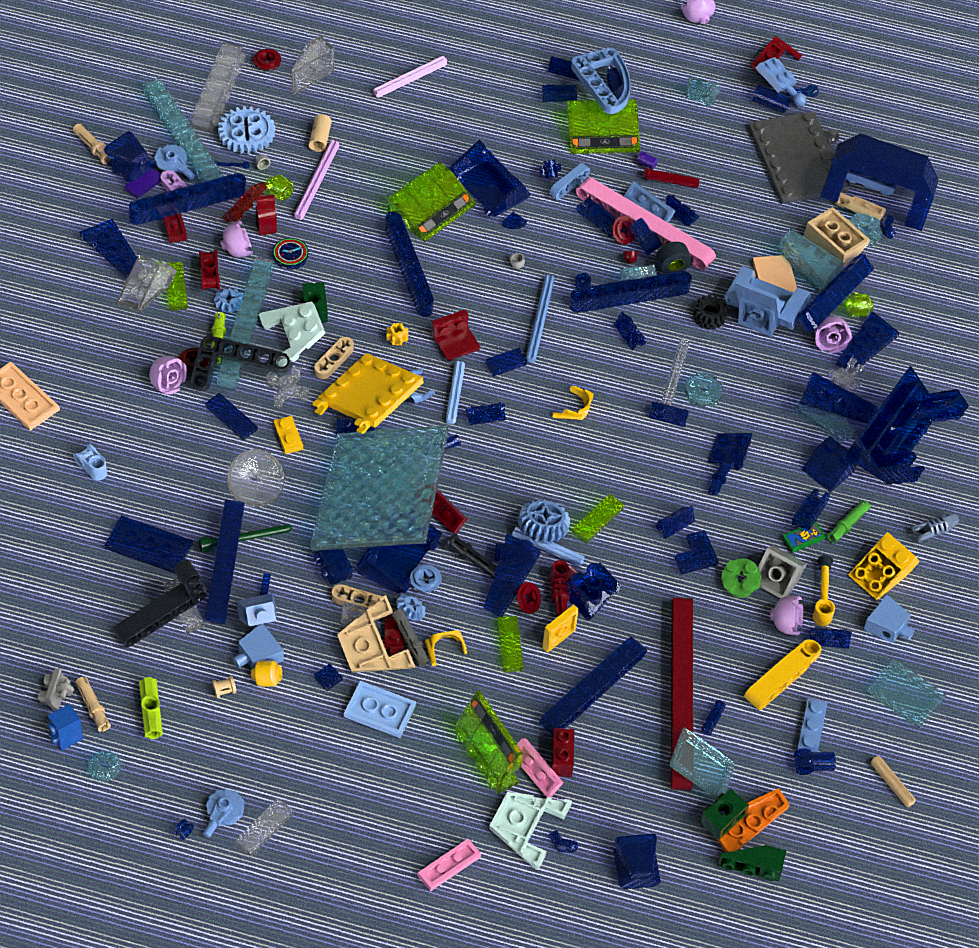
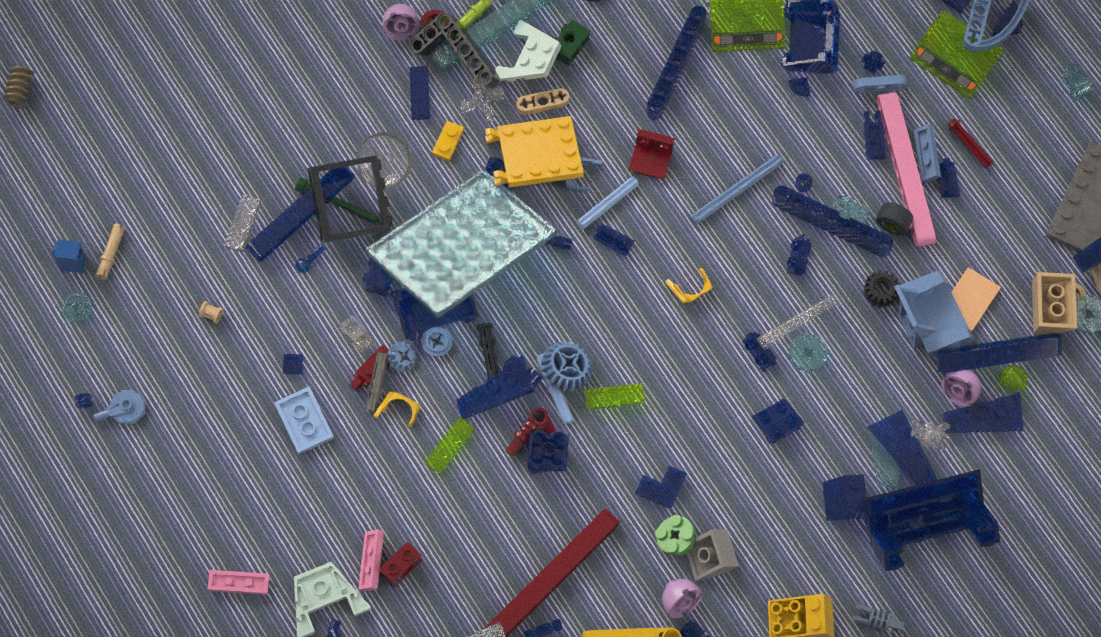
camera: 45 degrees right, 15 degrees up
light grey hips [38,668,74,710] -> none
light blue piece [73,444,107,480] -> none
clear blue tile [104,515,193,574] -> none
black beam [114,560,207,648] -> none
lime piece [139,677,163,739] -> none
medium blue torso [232,624,284,669] -> none
clear plate [235,798,294,856] -> none
medium blue torso [236,593,277,626] -> none
yellow head [251,660,282,687] -> none
tan beam [332,584,382,612] -> none
tan wing [337,595,415,673] -> none
yellow gear [386,323,408,346] -> none
dark red plate [415,481,468,534] -> none
clear neon green piece [455,690,523,794] -> none
clear blue tile [485,348,527,377] -> none
light grey hinge [510,253,525,269] -> none
dark red gear [515,582,541,614] -> none
clear blue beam [539,636,647,735] -> none
yellow tile [542,604,578,652] -> none
dark red gear [611,216,637,244] -> none
dark red hinge [623,251,638,264] -> none
clear blue piece [629,217,663,256] -> none
dark purple piece [637,151,658,169] -> none
clear blue hinge [656,505,695,539] -> none
clear blue axle [708,461,731,496] -> none
clear light blue slope [777,228,845,295] -> none
tile [782,521,826,553] -> none
clear blue hinge [792,489,830,530] -> none
yellow piece [812,555,835,626] -> none
bright green pin [827,500,871,544] -> none
none -> black window [307,155,393,243]

